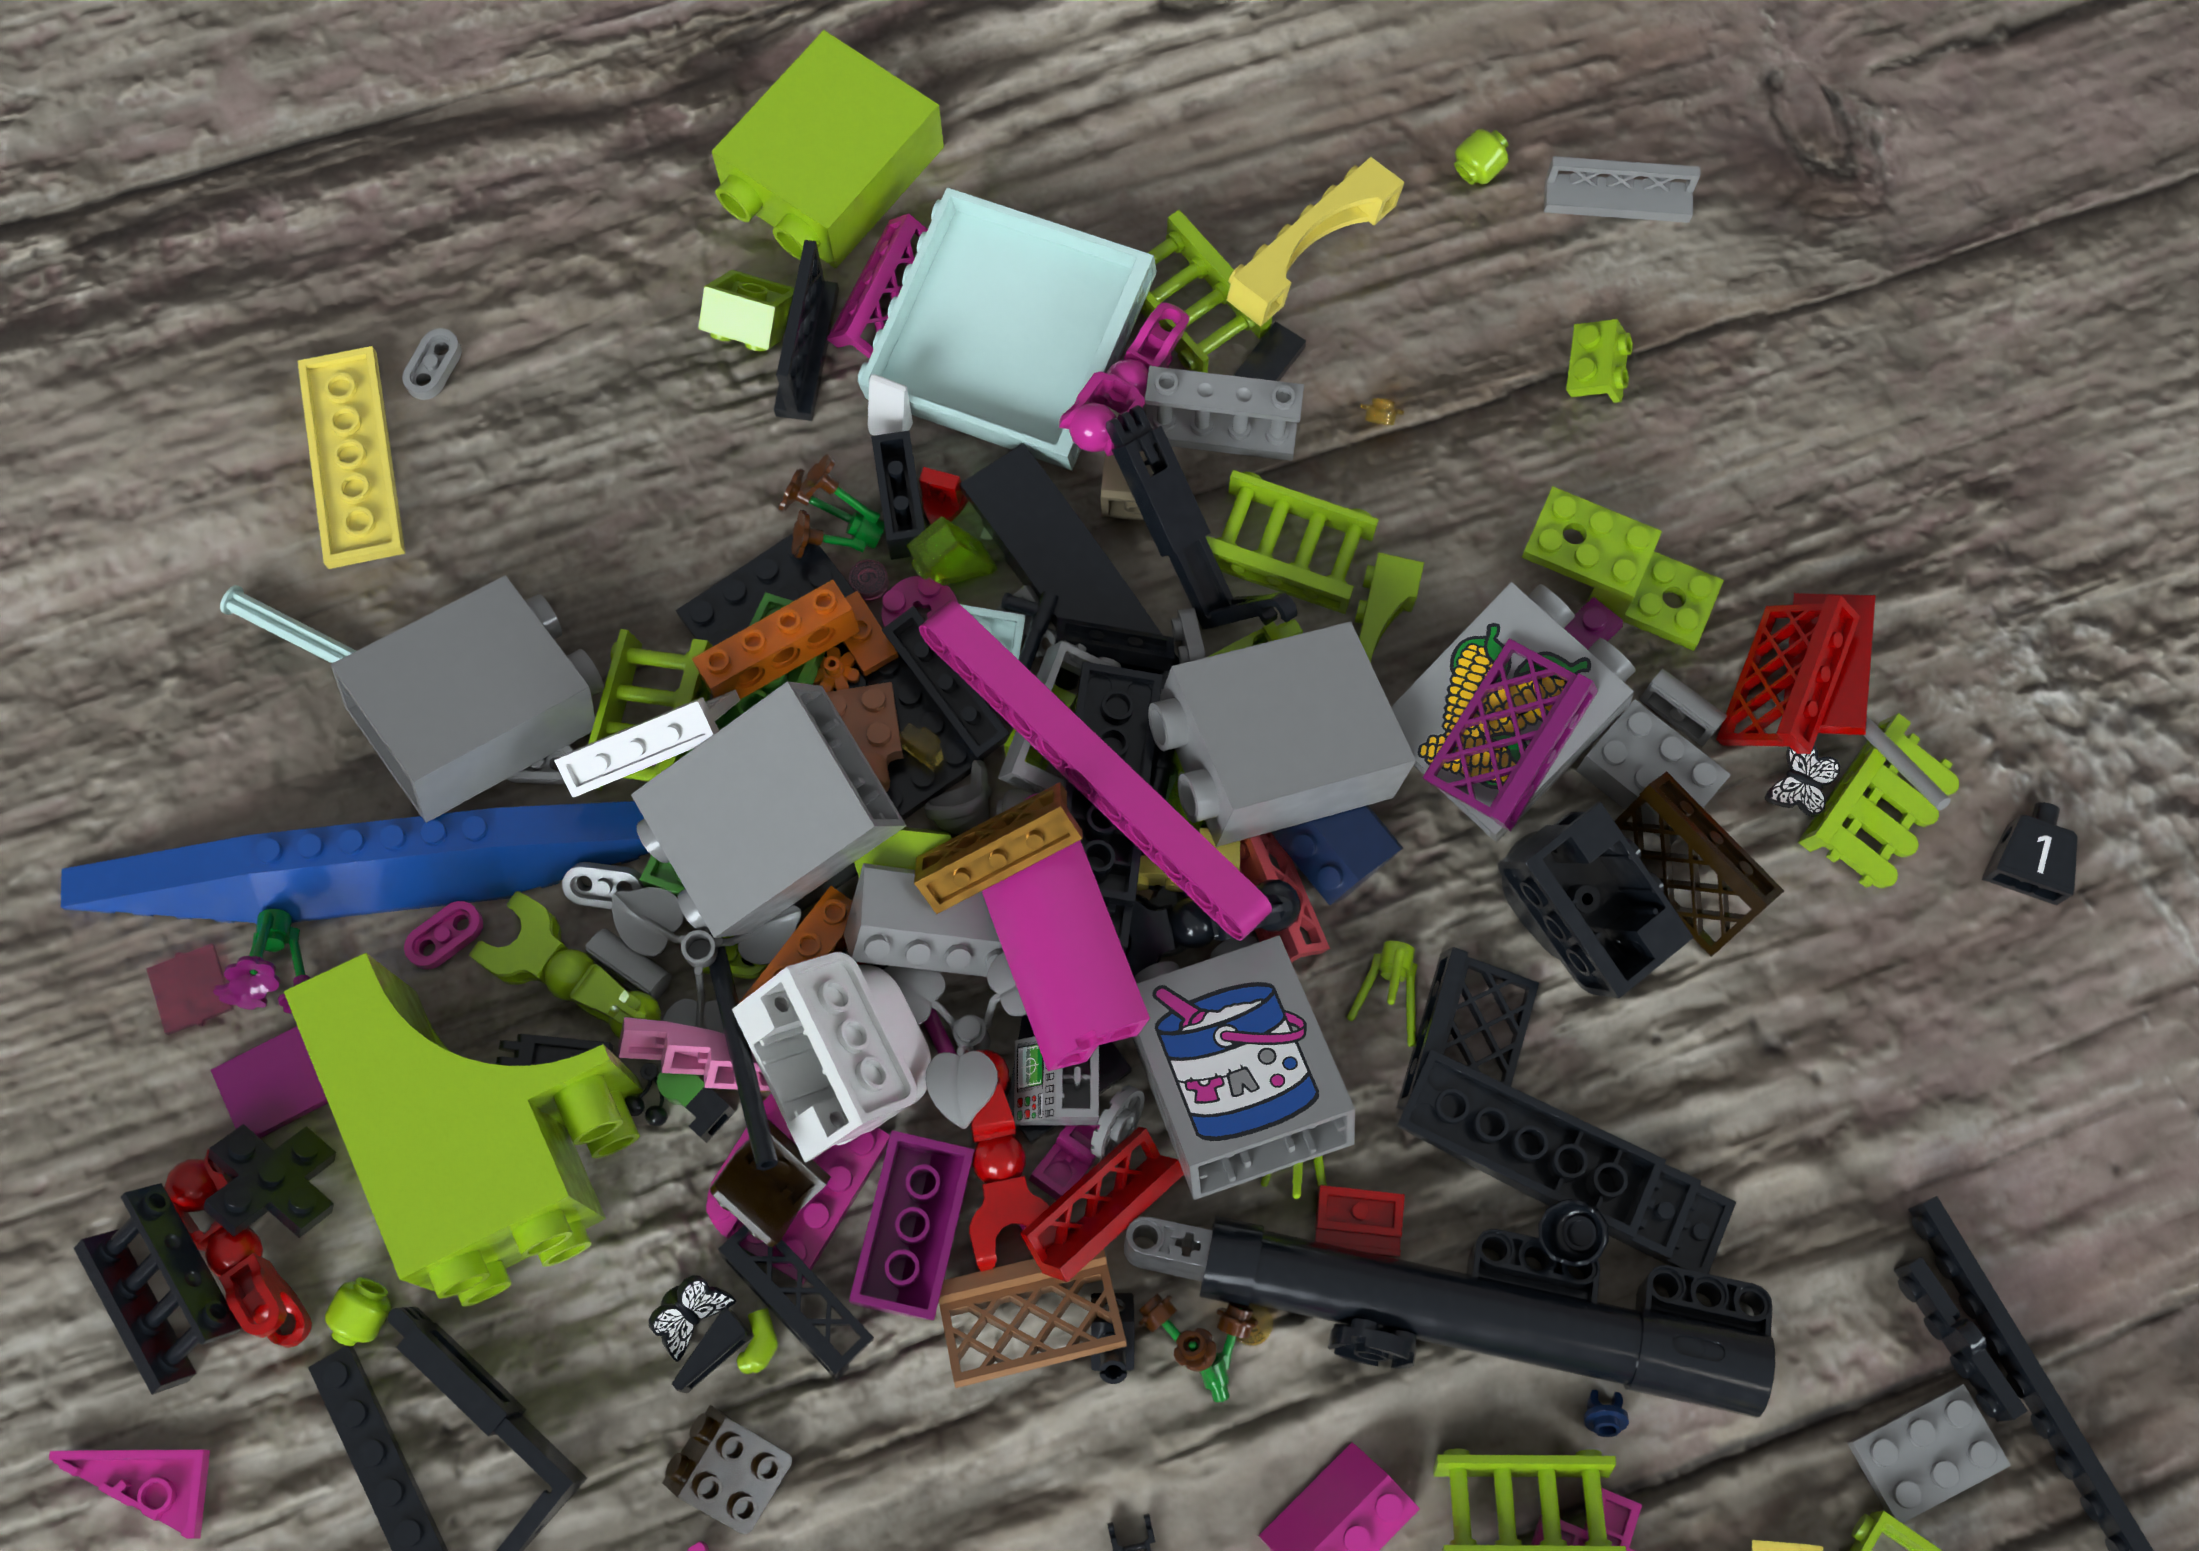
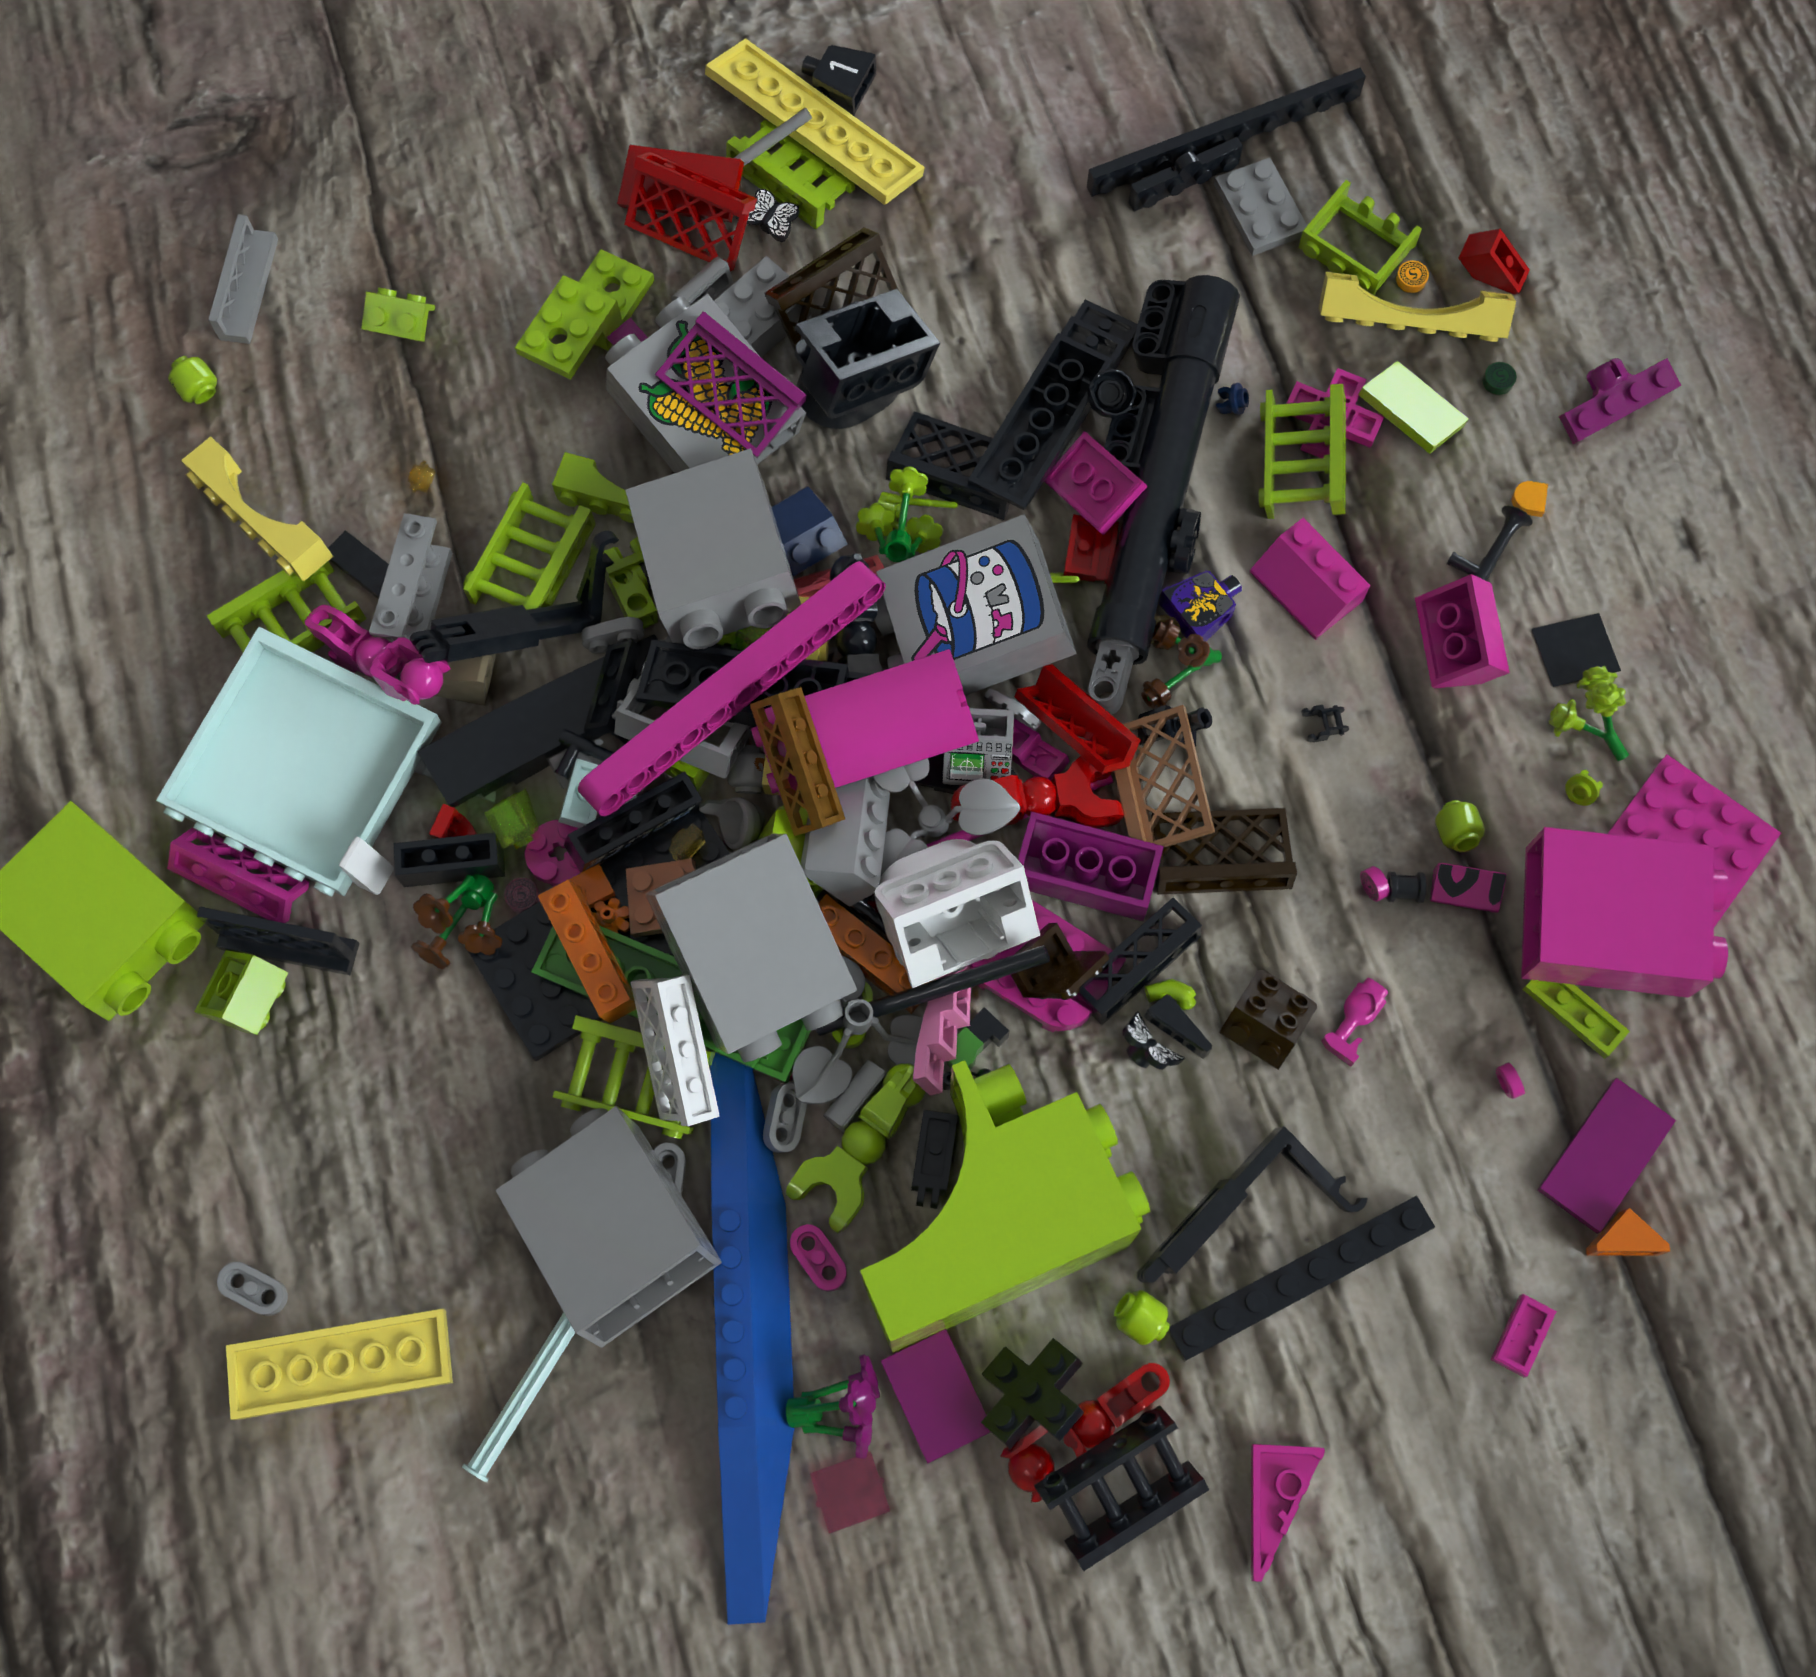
camera: 85 degrees left, 0 degrees up
none -> light yellow plate [705,38,925,205]
none -> lime plant [856,467,943,562]
none -> dark pink tile [1044,431,1148,535]
none -> dark brown fence [1151,808,1297,895]
none -> torso [1159,571,1242,641]

